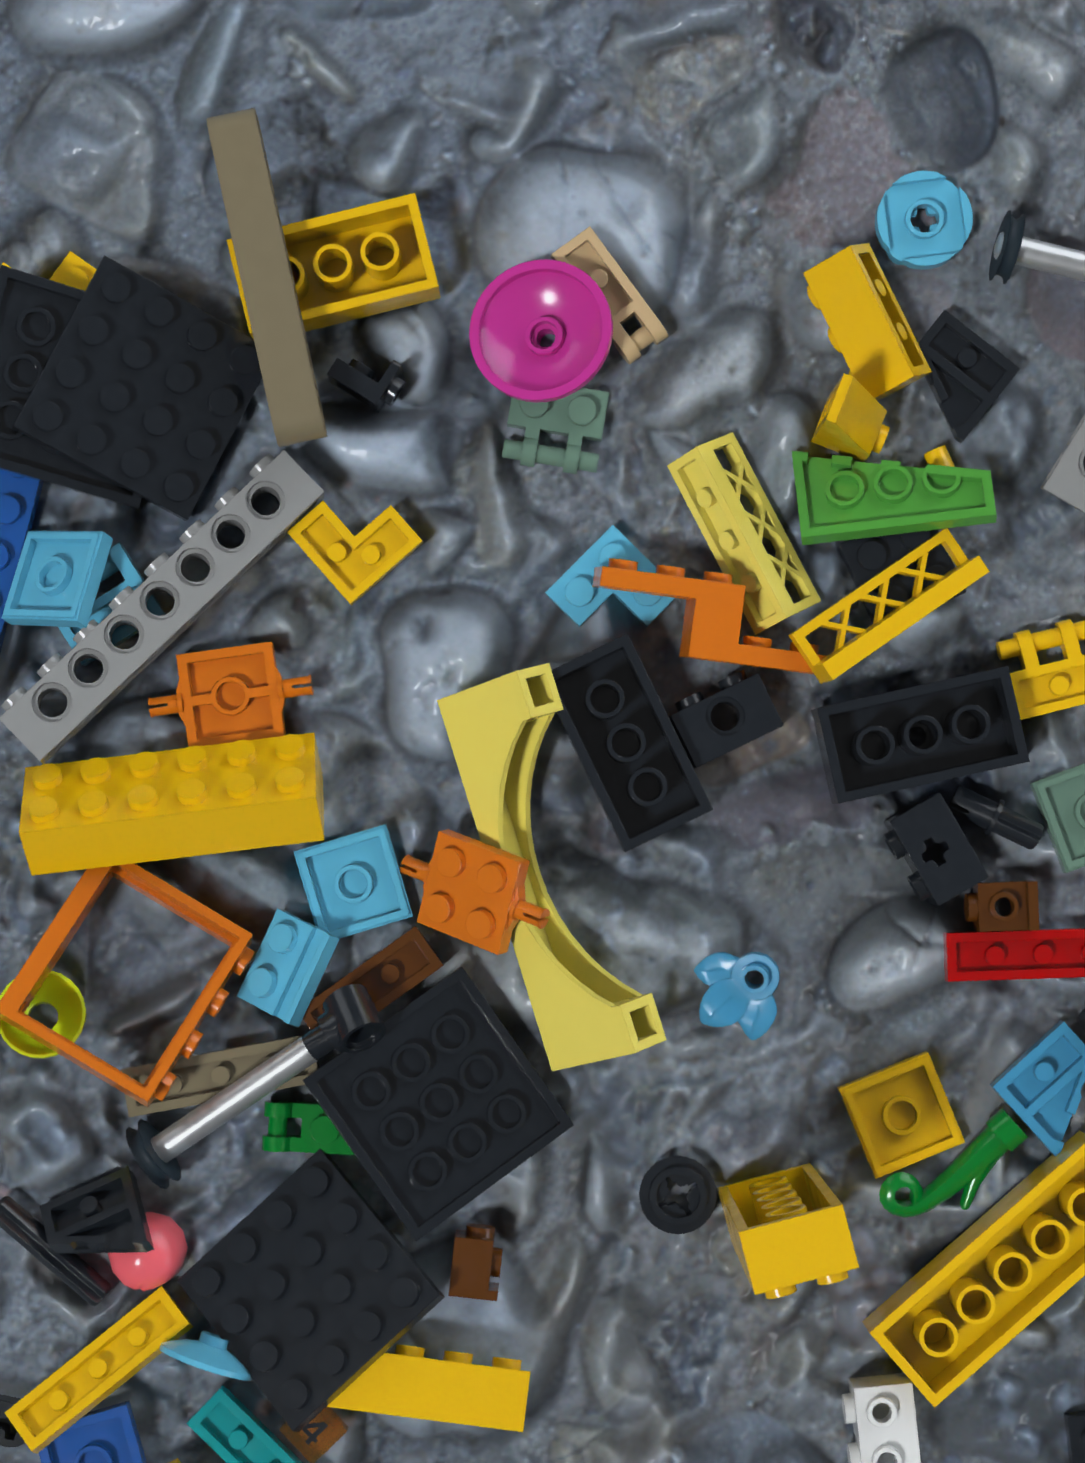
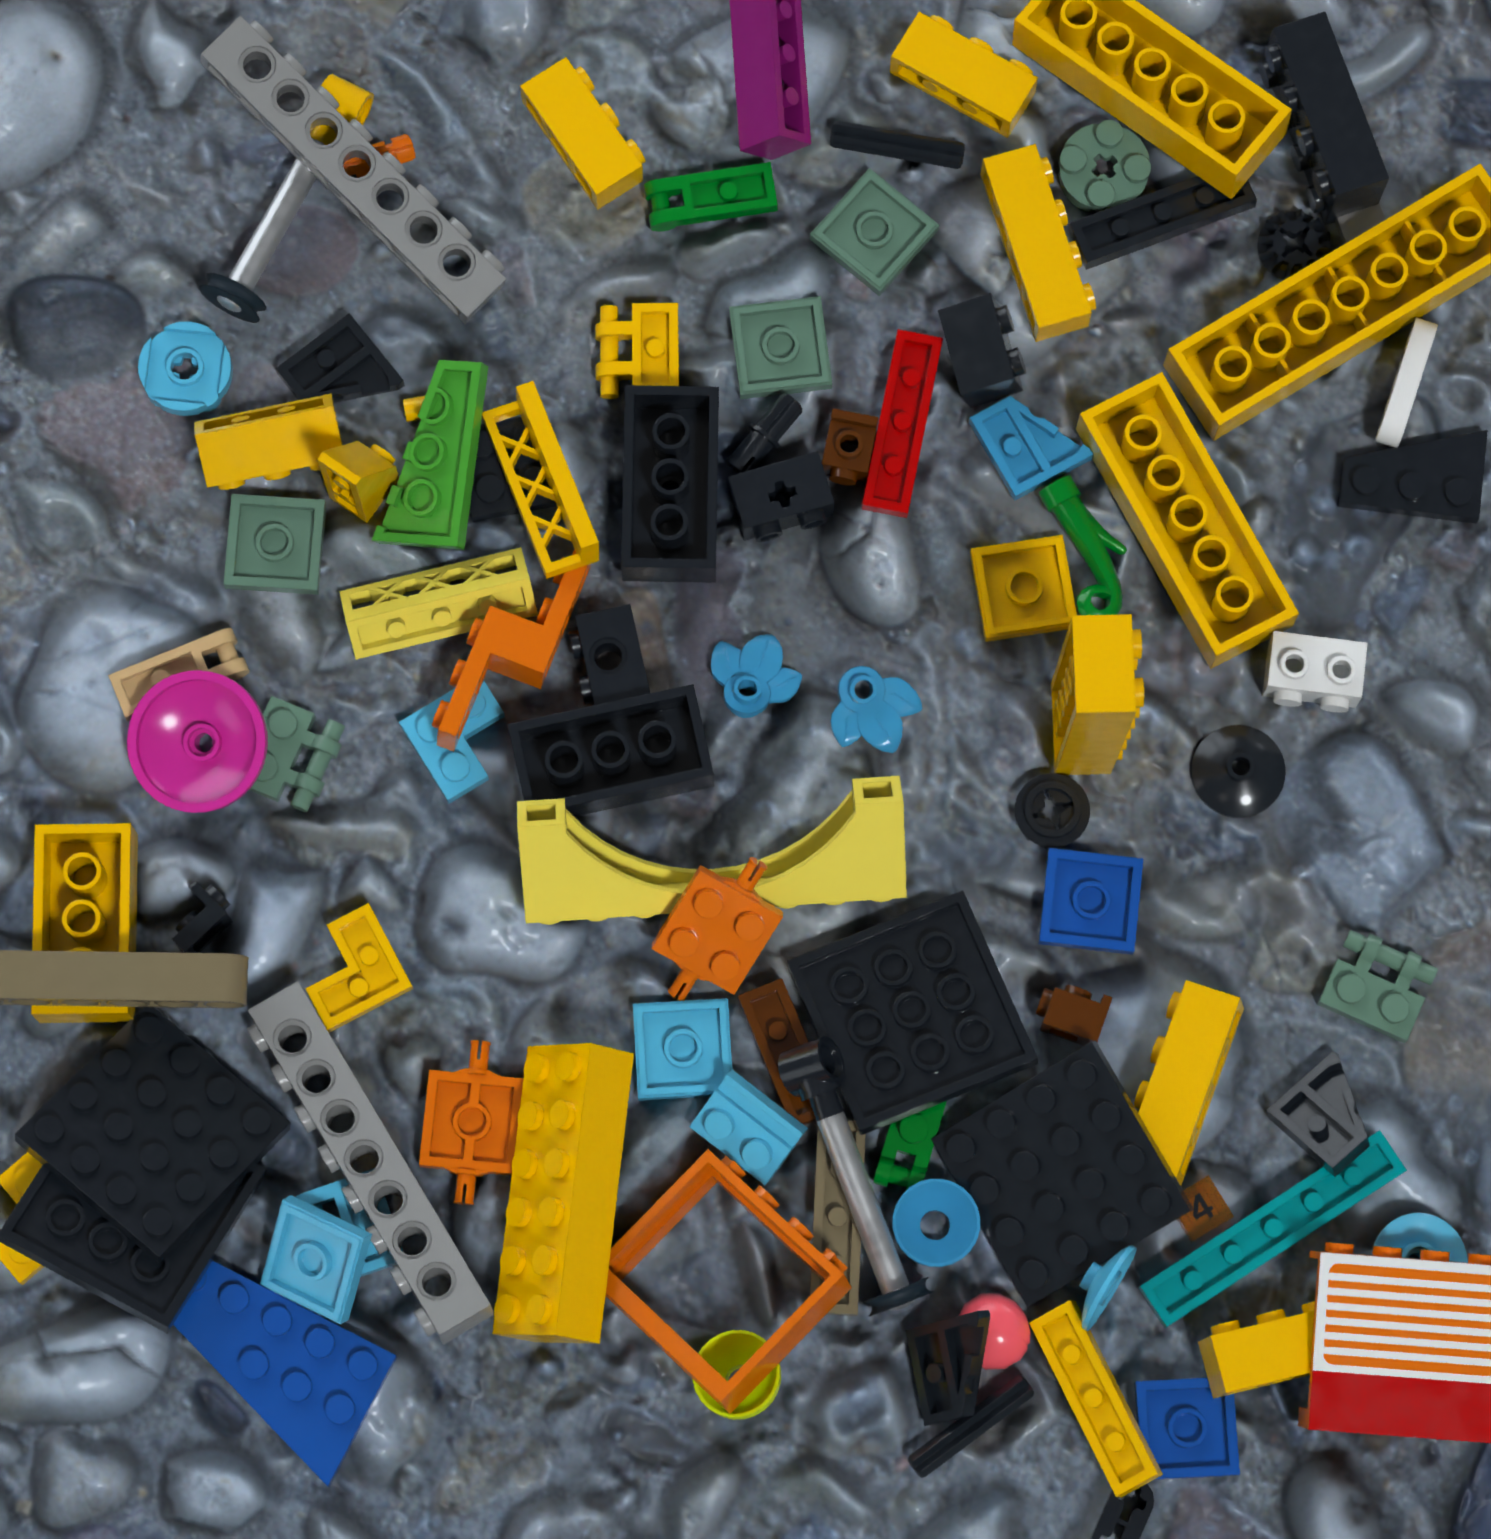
camera: 80 degrees left, 10 degrees down
none -> sand green plate [224,494,326,595]
none -> dark azure plate [710,634,802,718]
none -> dark azure piece [892,1179,980,1267]
none -> blue plate [1038,848,1144,955]
none -> black dish [1191,725,1286,818]

